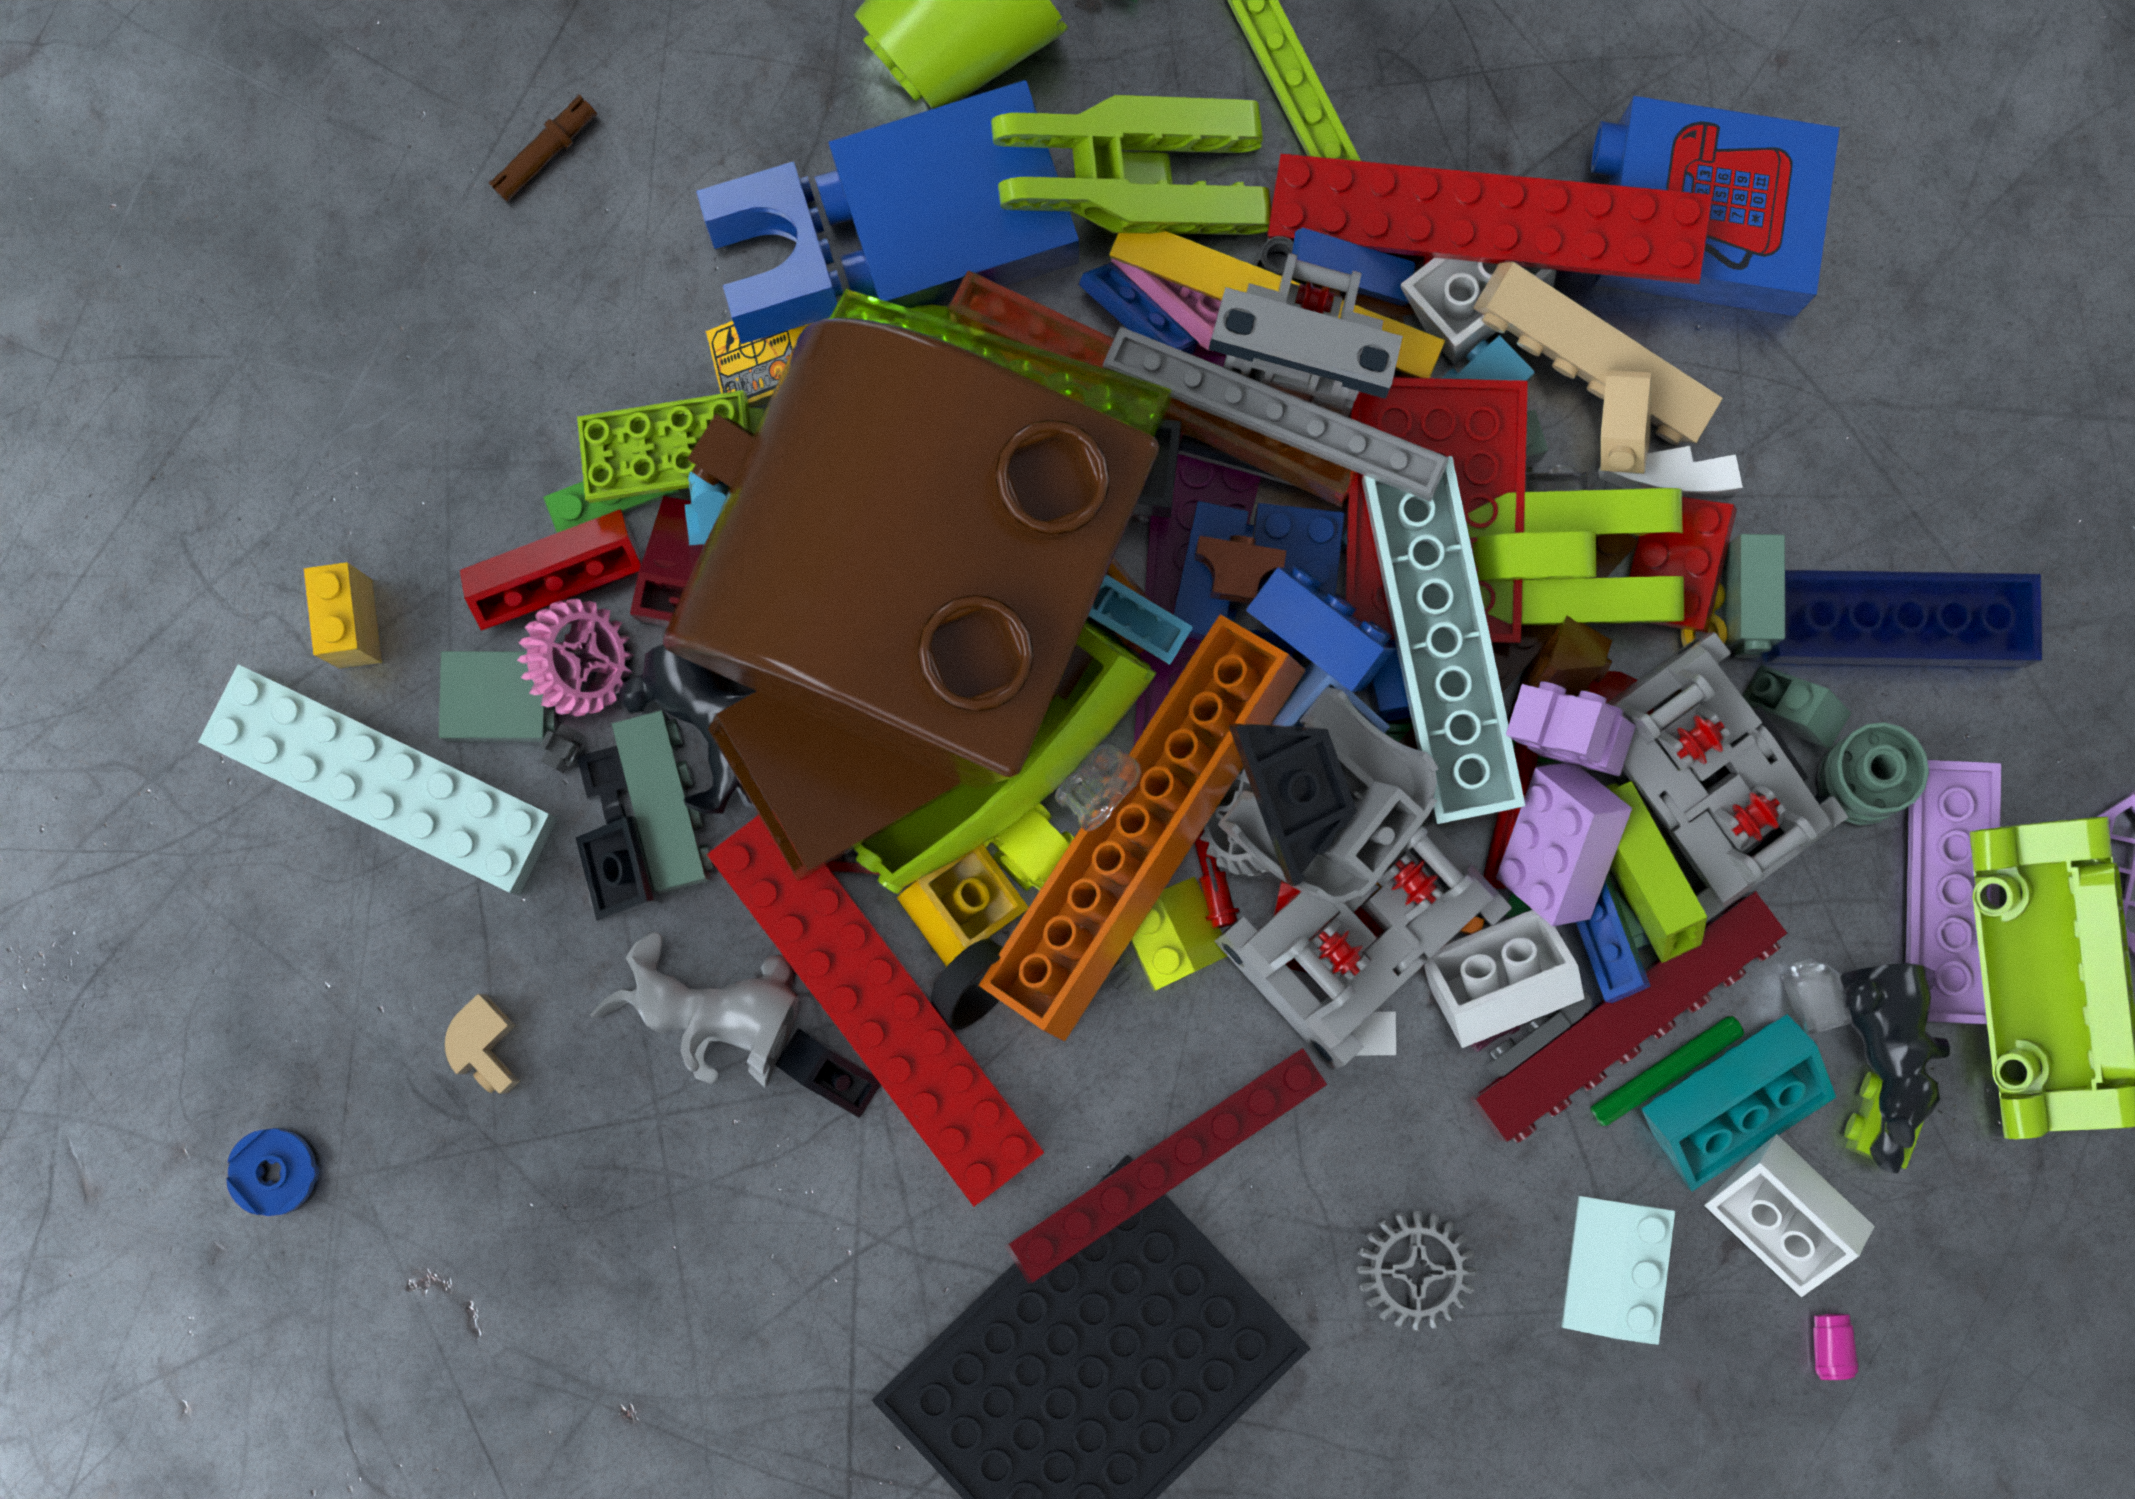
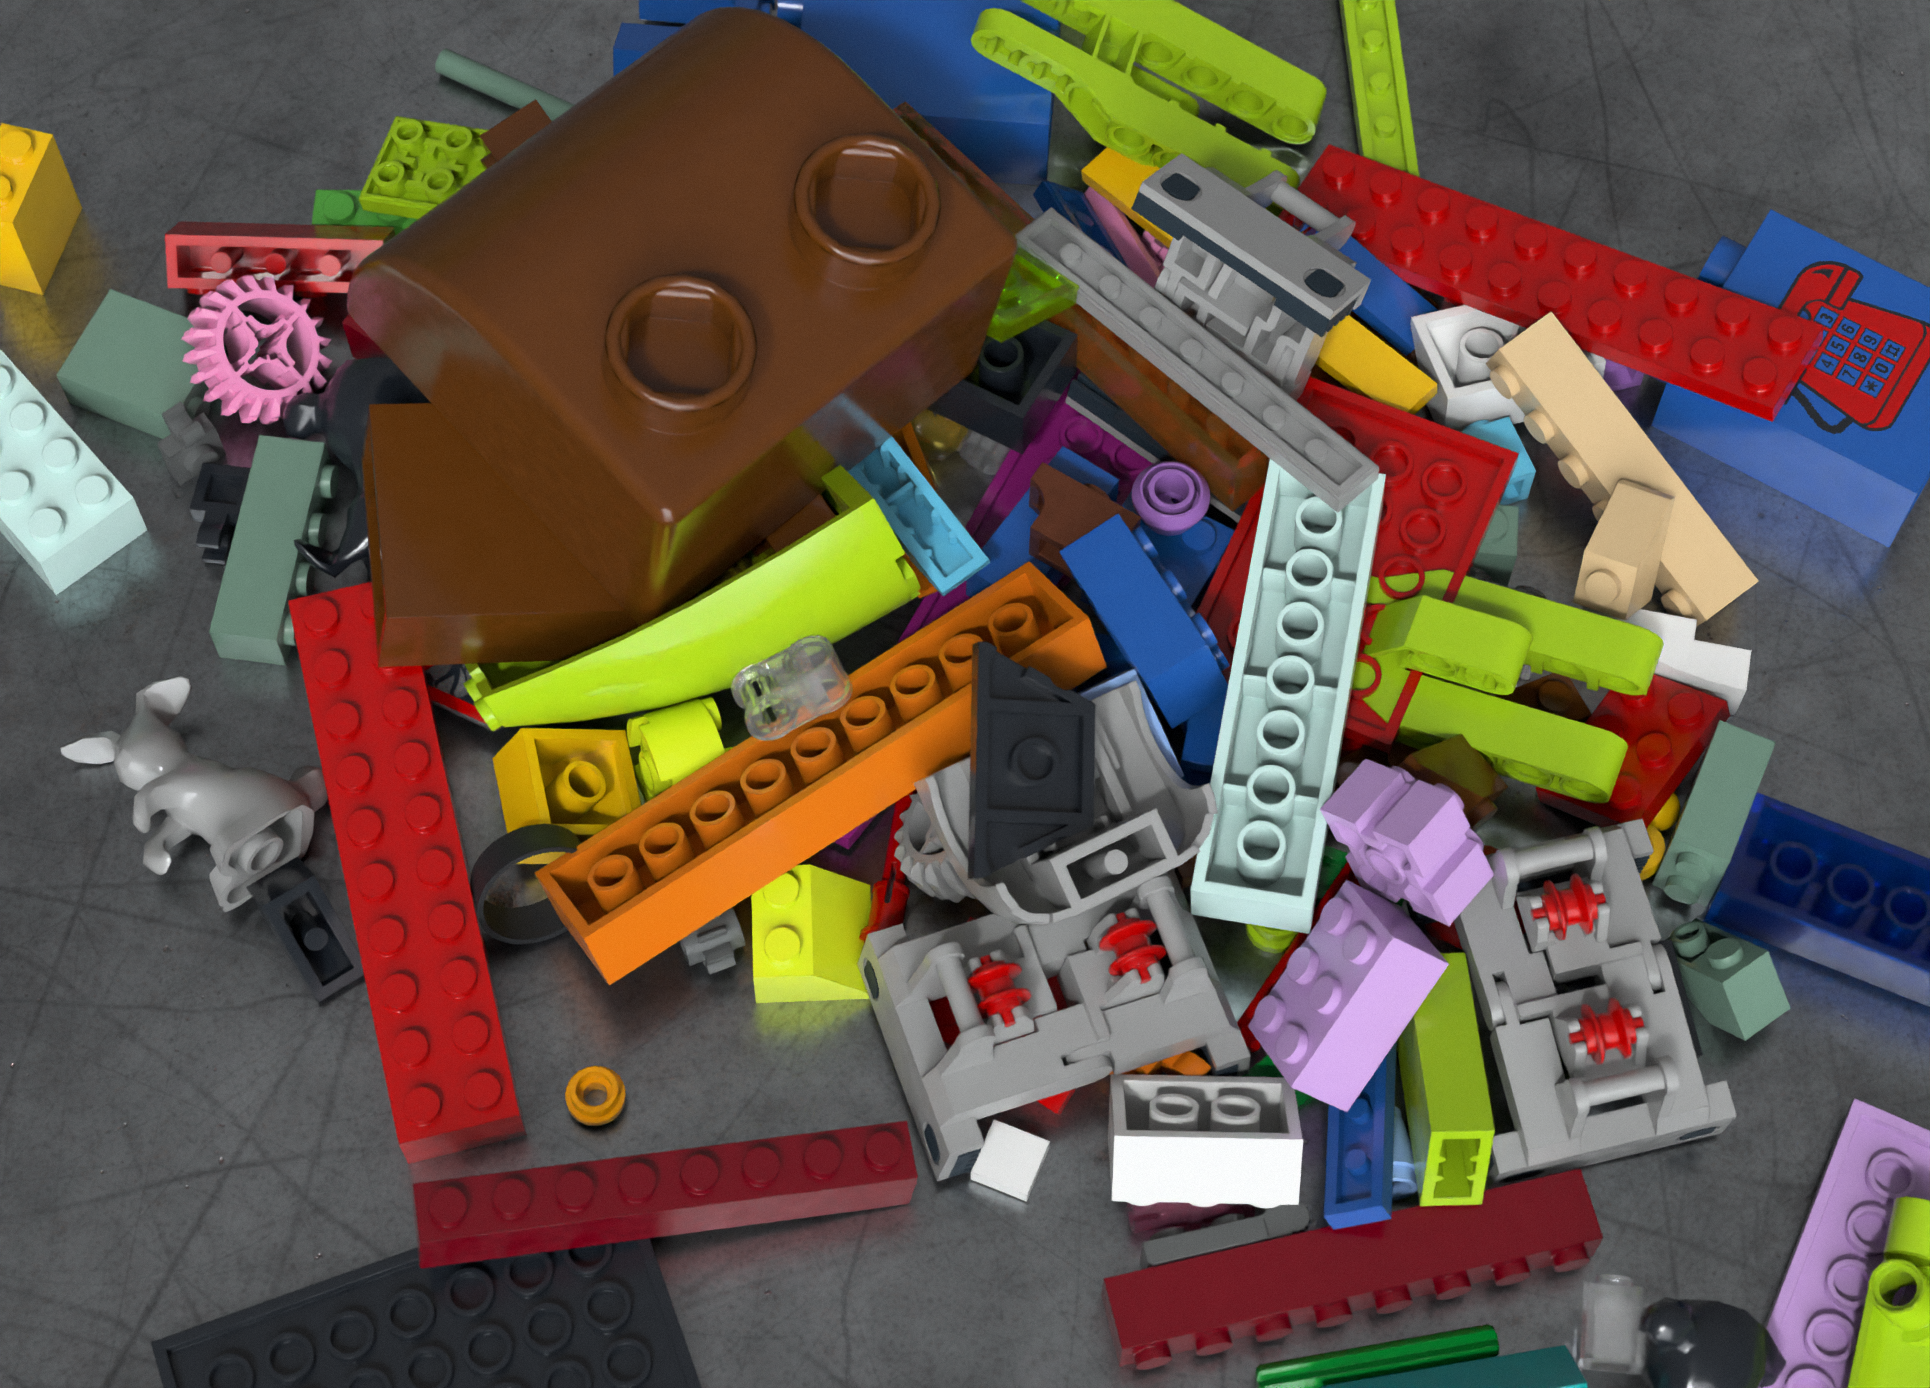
camera: 20 degrees right, 20 degrees down
black slope [576,816,662,921] -> none
sand green wheel [1817,722,1929,826] -> none
none -> sand green piece [435,48,574,121]
none -> light orange plate [565,1066,626,1126]
none -> medium lavender cone [1132,461,1210,536]

